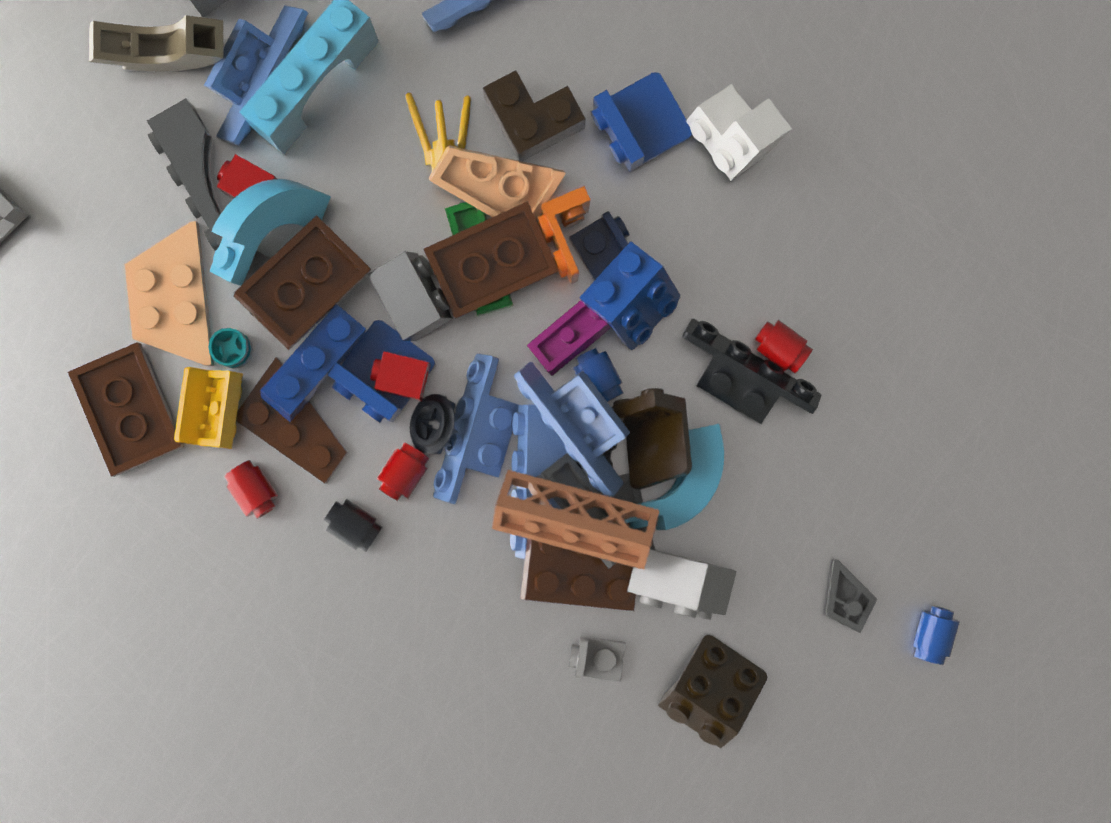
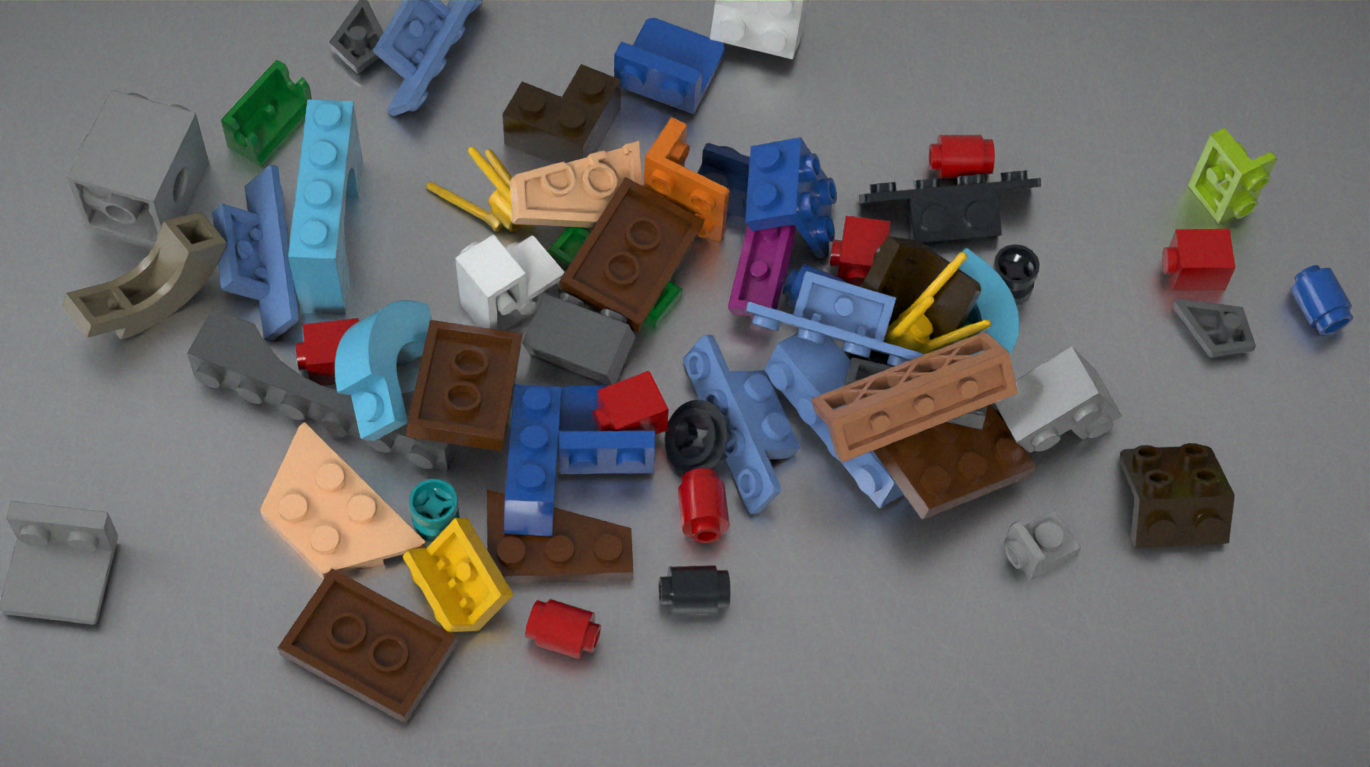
camera: 40 degrees left, 25 degrees down
none -> white brick [455,234,566,331]
none -> red brick [829,215,891,287]
none -> yellow plant [884,252,991,354]
none -> black wheel [993,244,1040,305]
none -> red brick [1162,229,1236,291]
none -> lime bracket [1188,128,1277,224]

